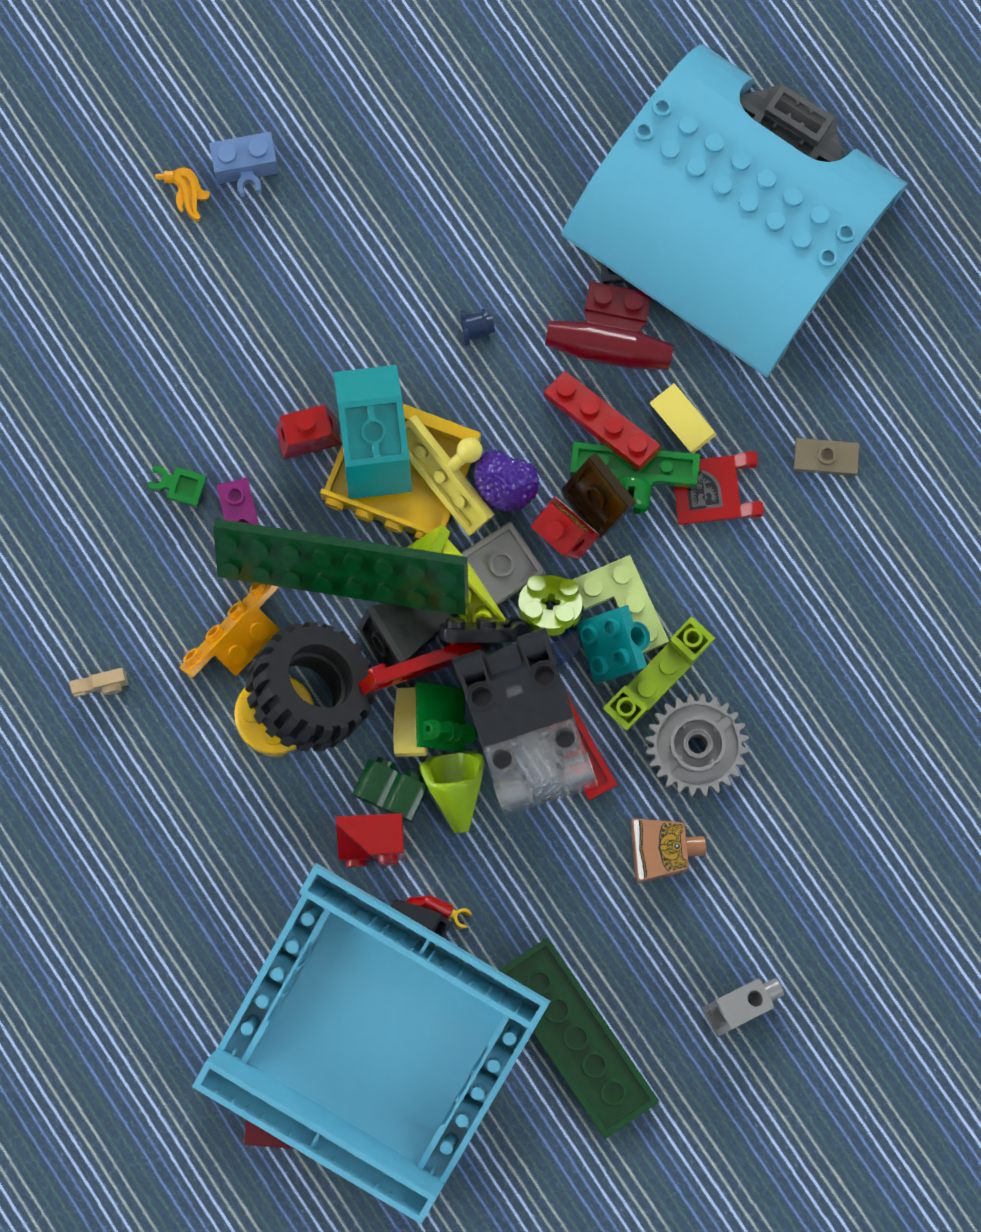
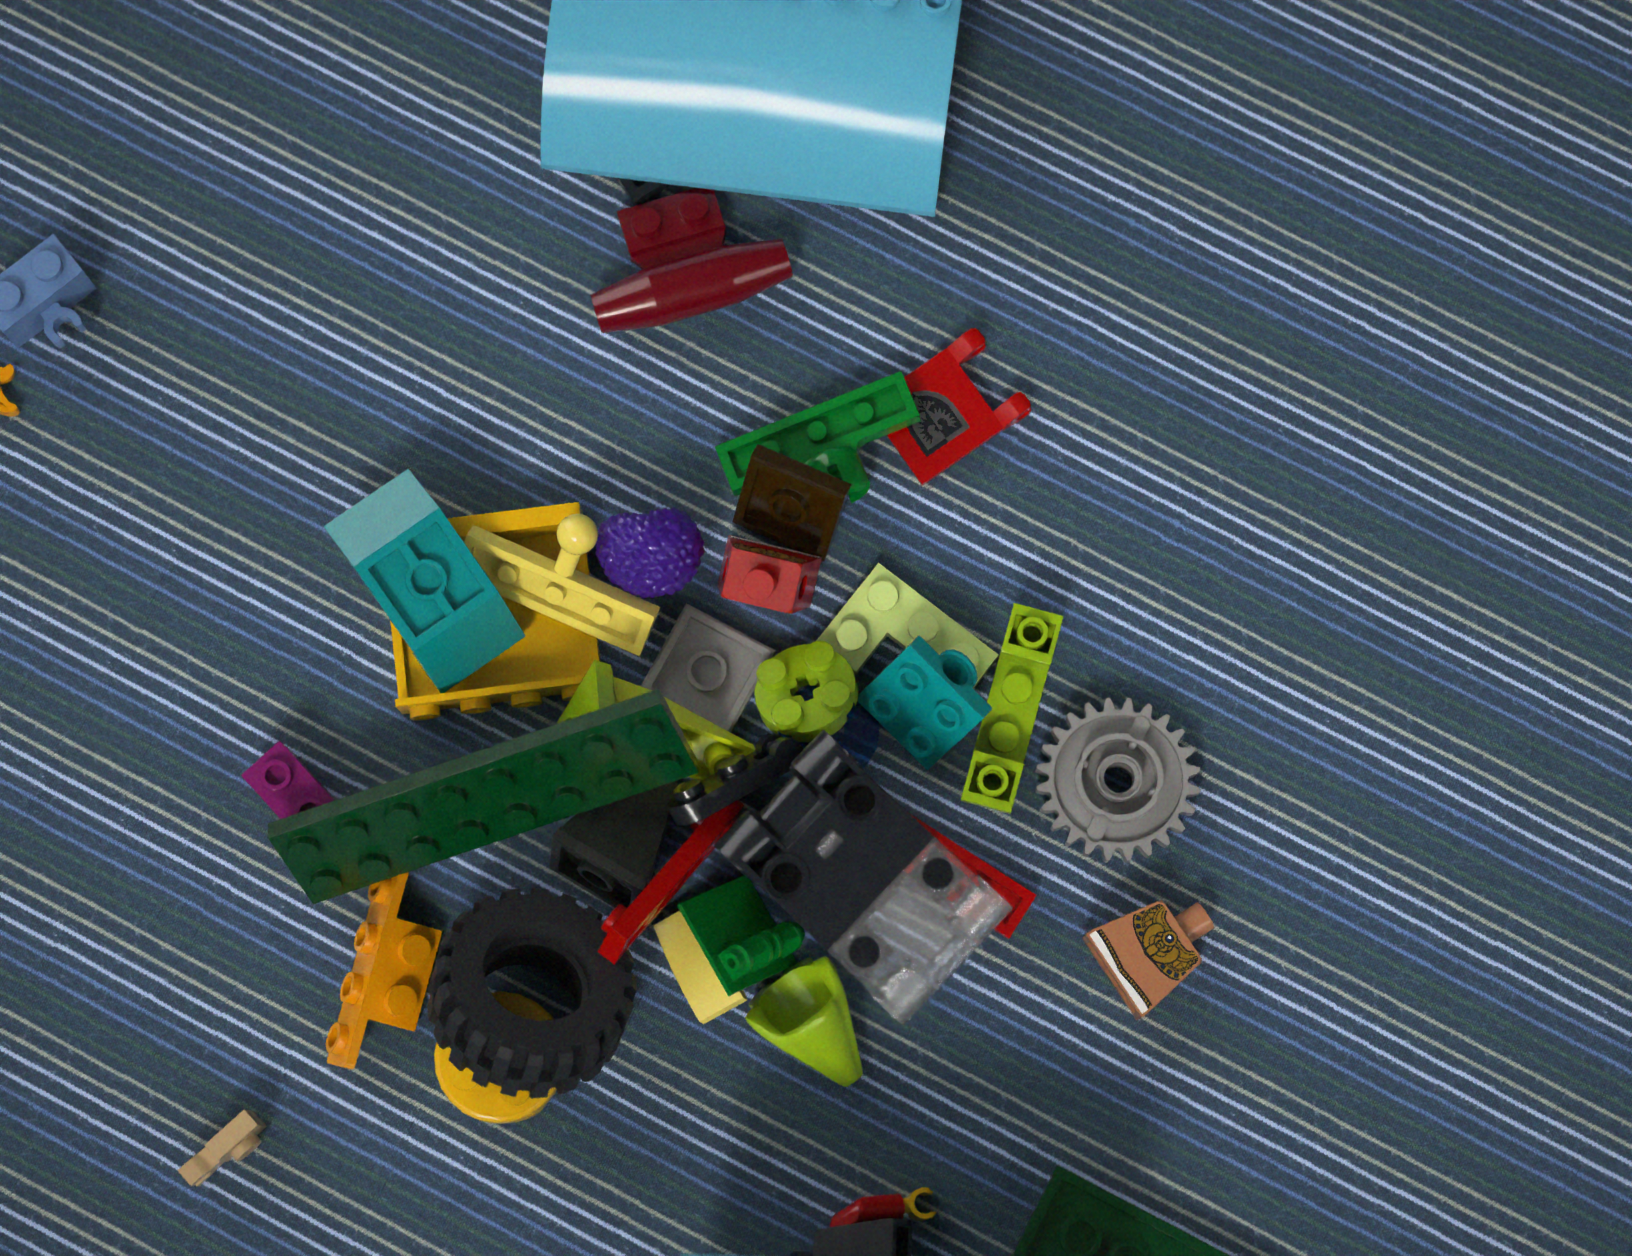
camera: 25 degrees left, 0 degrees up
green plate [147,466,208,508] -> none
red torso [276,405,342,460] -> none
red slope [336,813,405,868] -> none
dark green brick [352,757,428,823] -> none
dark blue brick [460,309,495,346] -> none
red plate [544,371,660,472] -> none
light yellow slope [650,383,717,454] -> none
light grey torso [702,978,784,1037] -> none
dark tan plate [793,438,859,476] -> none

